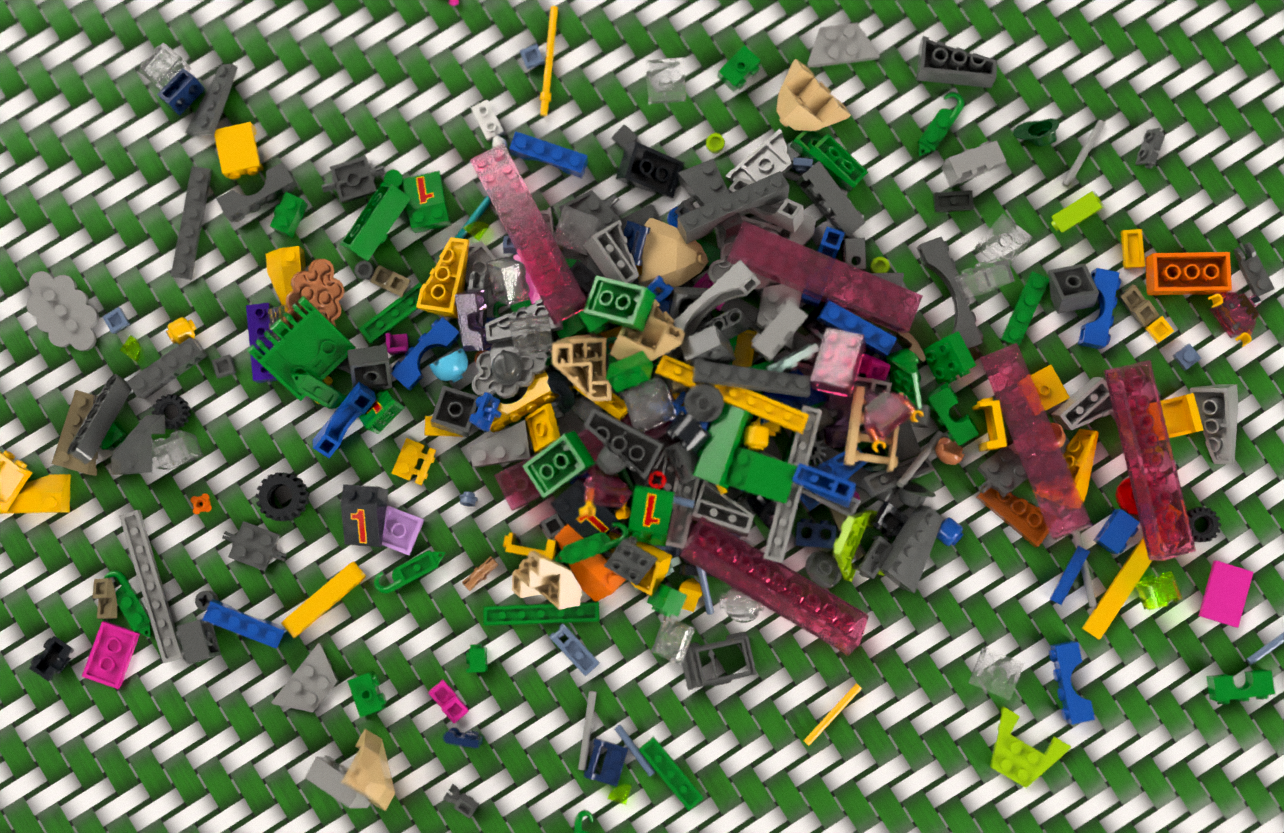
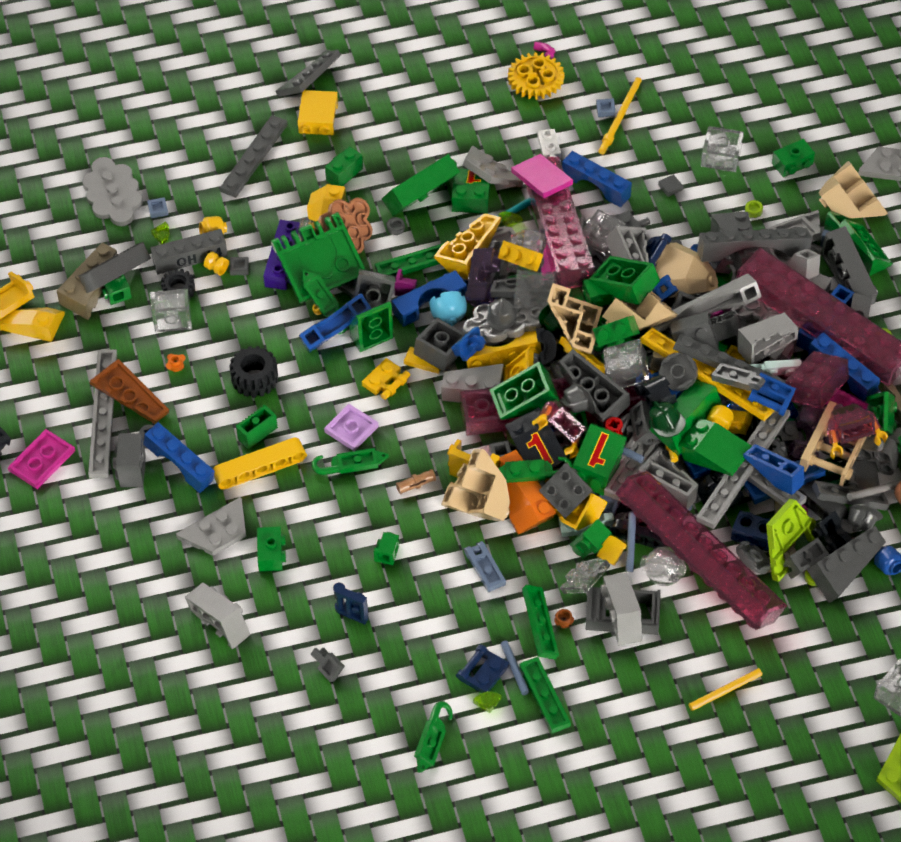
camera: 15 degrees right, 30 degrees down
dark tan slope [92,578,117,619] -> none
green plate [104,570,151,637] -> none
dark grey brick [111,414,165,475] -> none
clear brick [139,43,192,91] -> none
dark blue brick [157,68,205,116] -> none
dark grey arch [216,162,298,222] -> none
dark grey plate [222,521,287,571] -> none
dark grey plate [322,155,386,204] -> none
black slope [341,484,389,547] -> none
tan brick [341,729,395,811] -> none
dark tan slope [370,265,411,297] -> none
dark pink slope [428,679,469,724] -> none
sand blue plate [459,492,478,507] -> none
green tile [483,602,600,626] -> none
light grey bar [578,691,597,770] -> none
black slope [616,142,684,198] -> none
none -> dark orange wing [90,359,169,424]
none -> yellow wheel [204,251,229,276]
none -> green brick [236,405,278,449]
none -> light grey wing [463,146,524,187]
none -> yellow plate [498,240,543,272]
none -> yellow gear [508,52,564,100]
none -> dark pink tile [511,154,573,198]
none -> green plate [522,585,559,660]
none -> dark orange plate [554,609,574,628]
none -> light grey wedge [601,572,642,646]
none -> dark green piece [649,401,686,438]
none -> dark grey hinge [711,363,766,391]
none -> blue plate [748,372,796,416]

